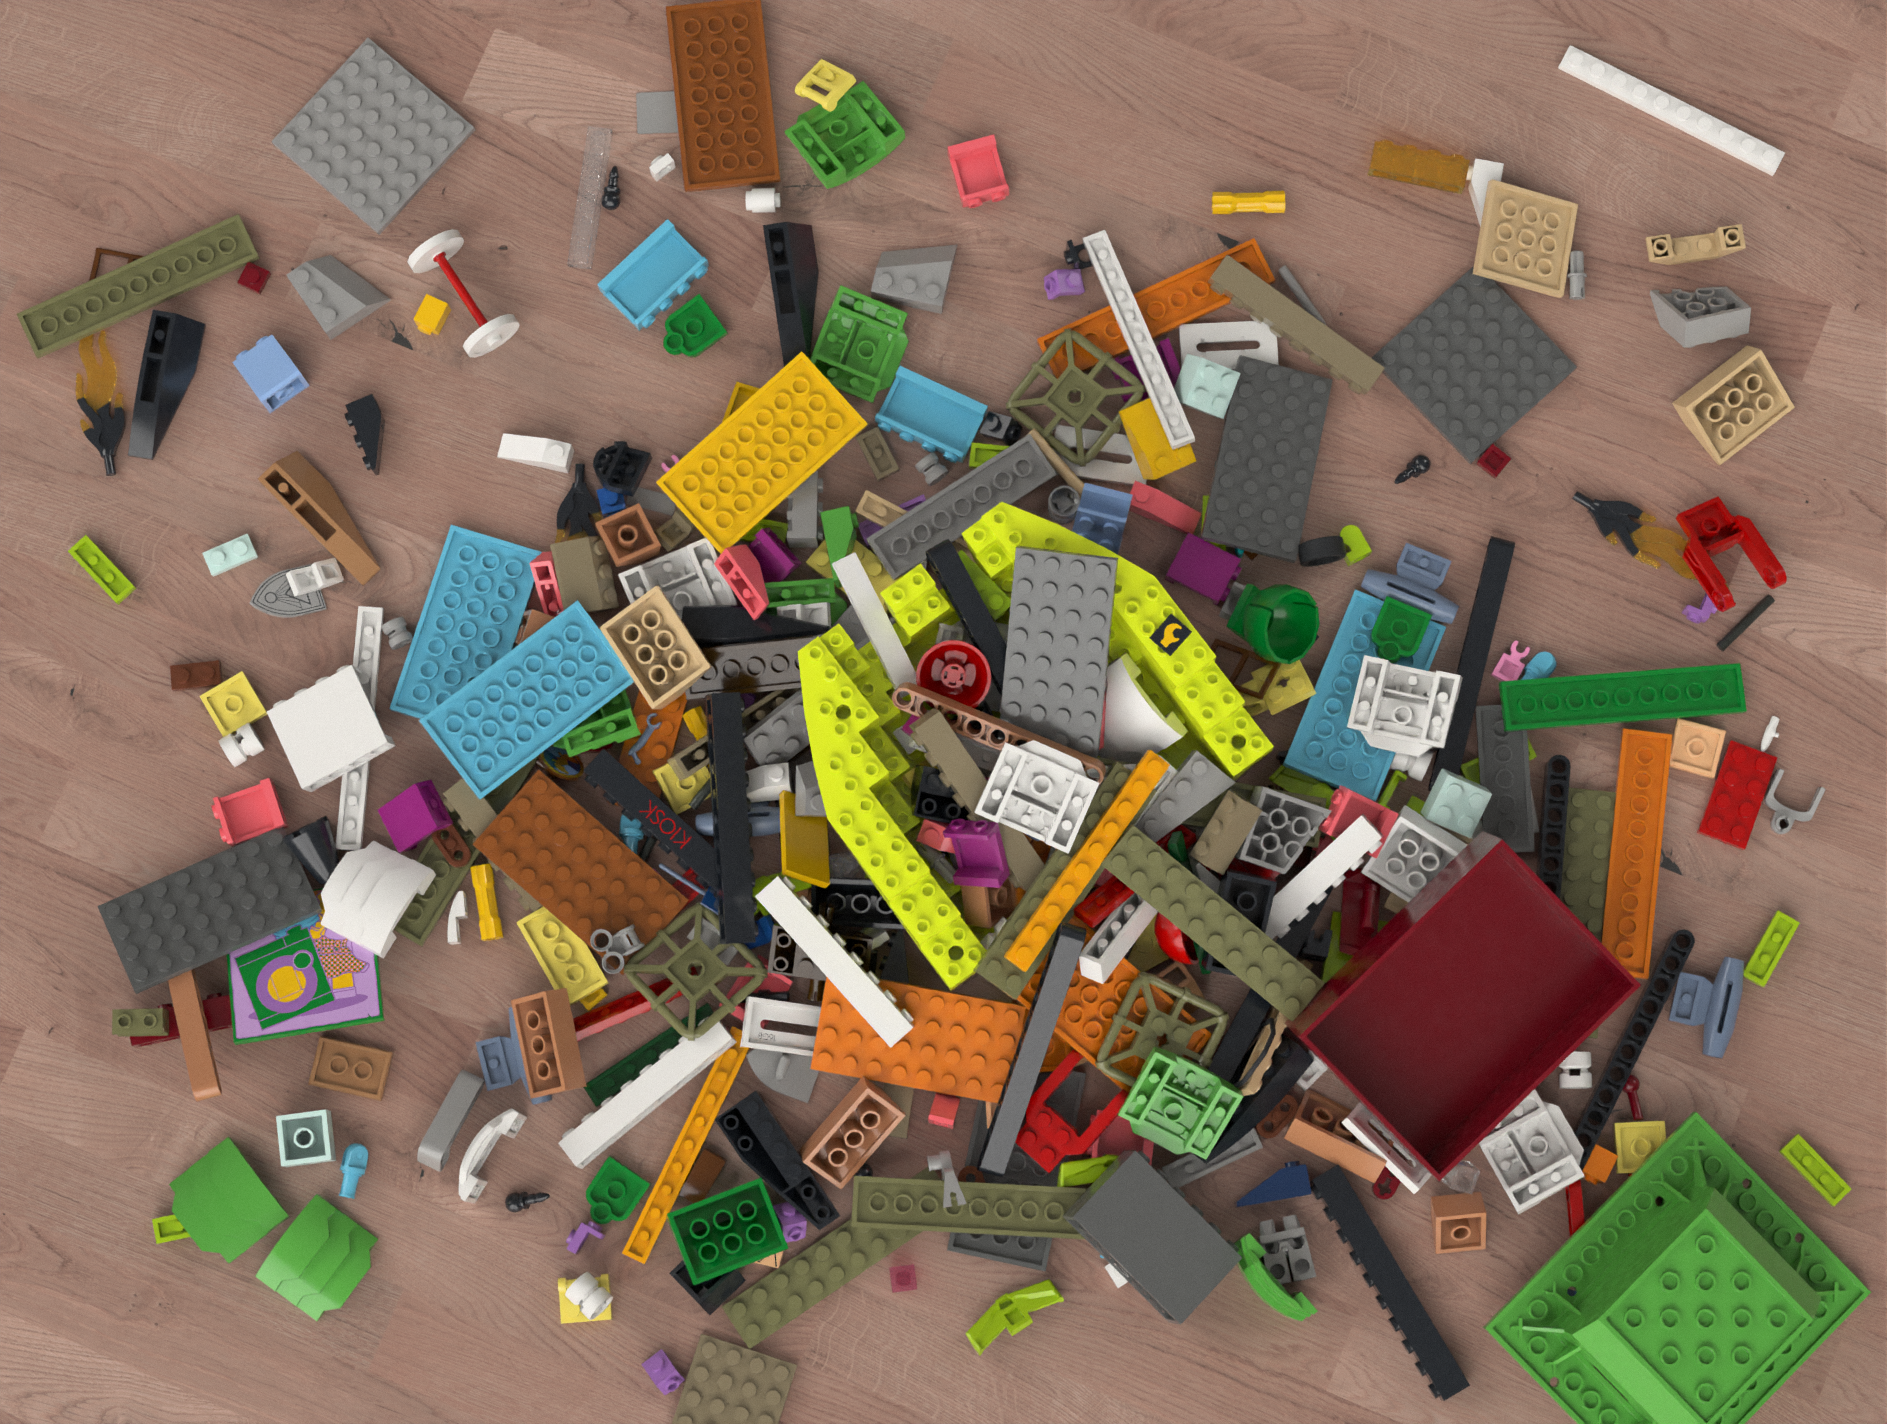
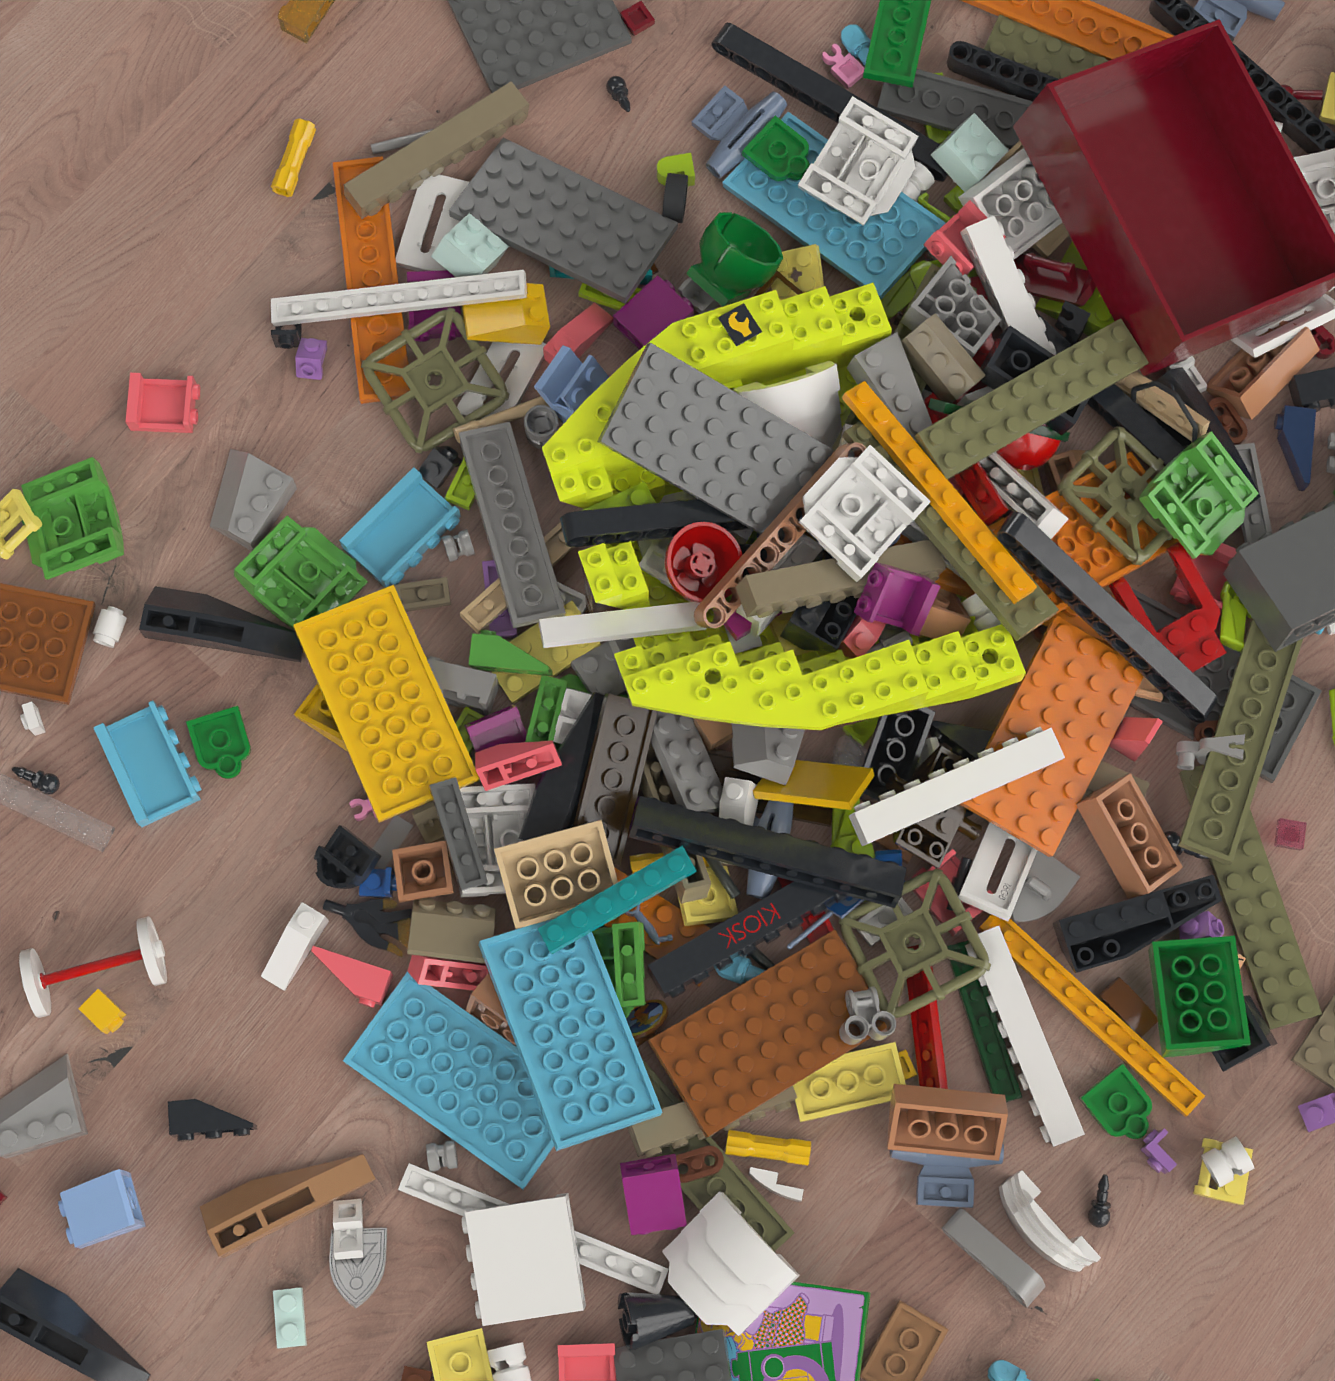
camera: 75 degrees left, 5 degrees down
none -> coral slope [311,946,393,1008]
none -> dark grey plate [429,777,488,891]
none -> teal plate [537,846,697,954]

